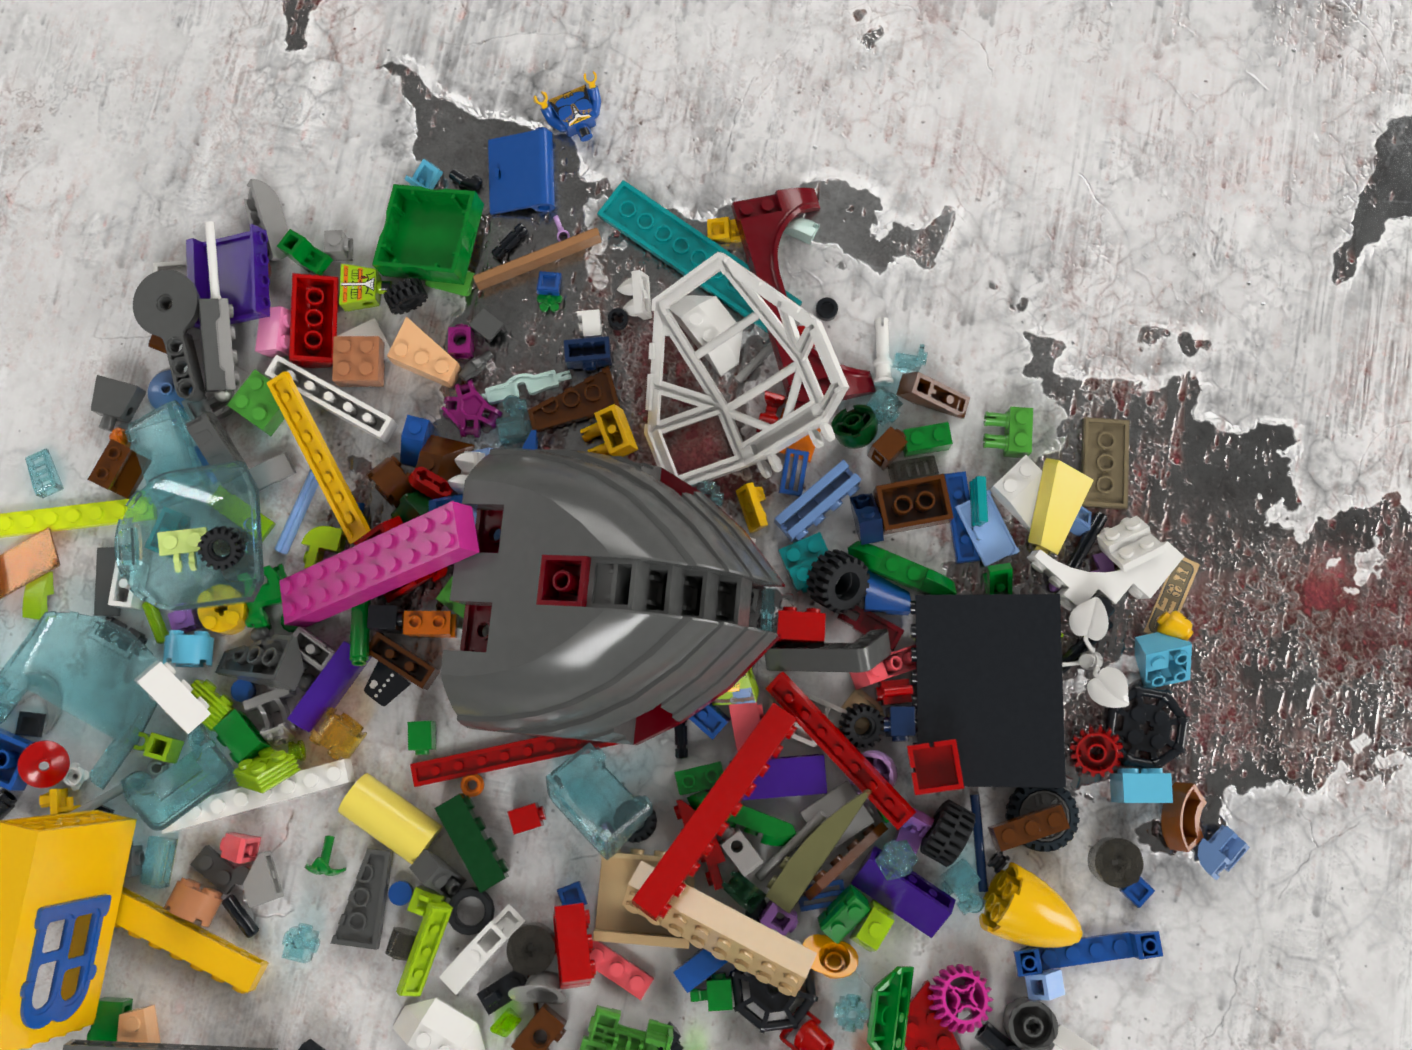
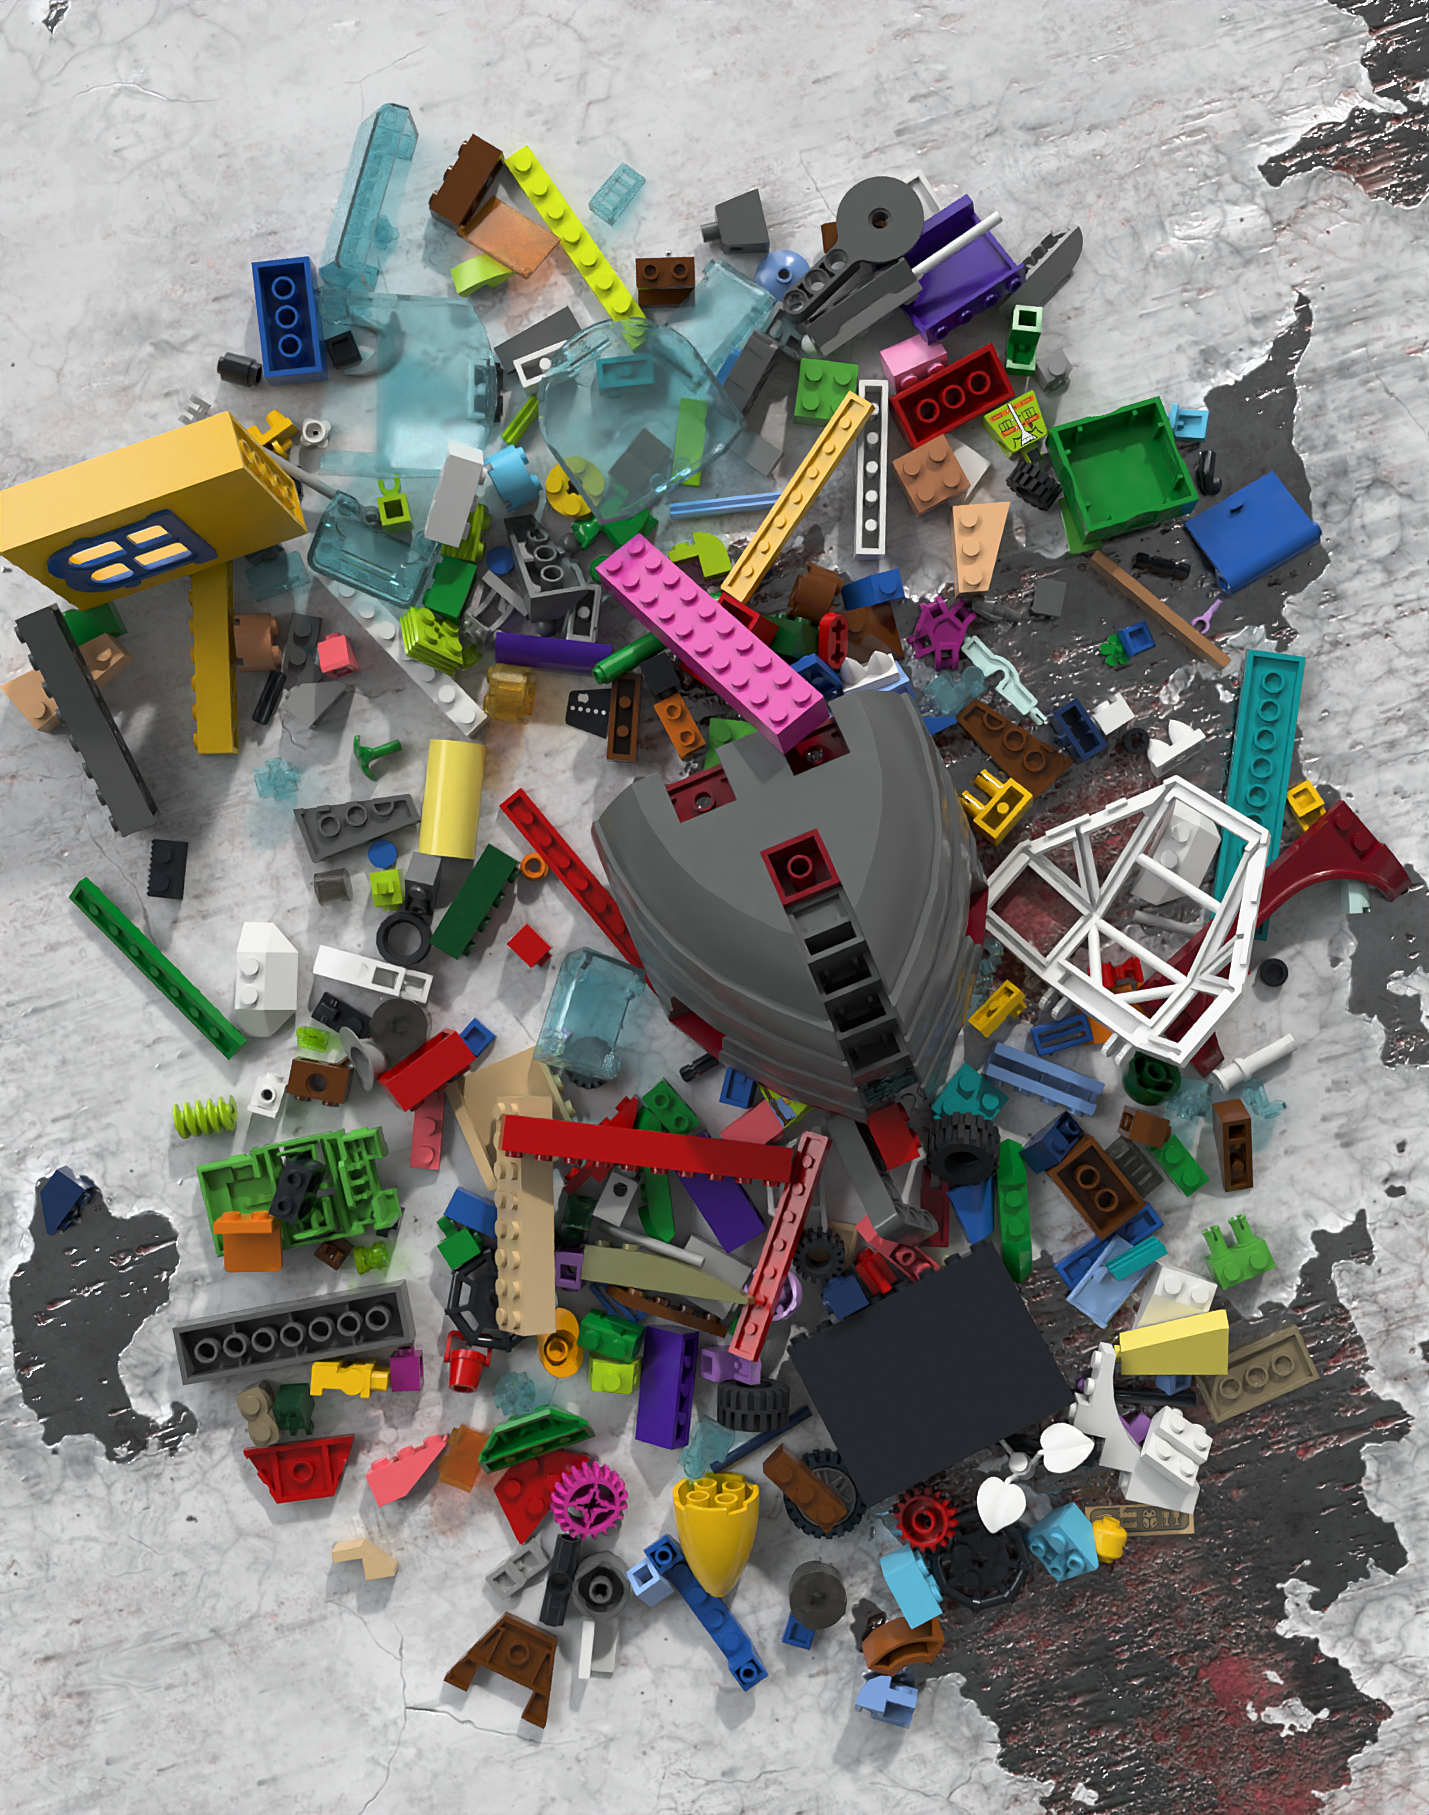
camera: 60 degrees right, 10 degrees up
red dish [17,740,70,788] -> none
orange plate [109,427,131,447] -> none
yellowish green hinge [157,527,208,573] -> none
medium lavender brick [168,605,204,633] -> none
black tyre [198,526,246,571] -> none
lime tile [396,902,453,996] -> none
green brick [407,721,436,755] -> none
magenta brick [448,324,475,359] -> none
blue torso [533,71,602,142] -> none
clear light blue brick [875,840,919,880] -> none
red piece [906,739,964,795] -> none
green slope [983,563,1013,594] -> none
black bush [987,851,1010,874] -> none

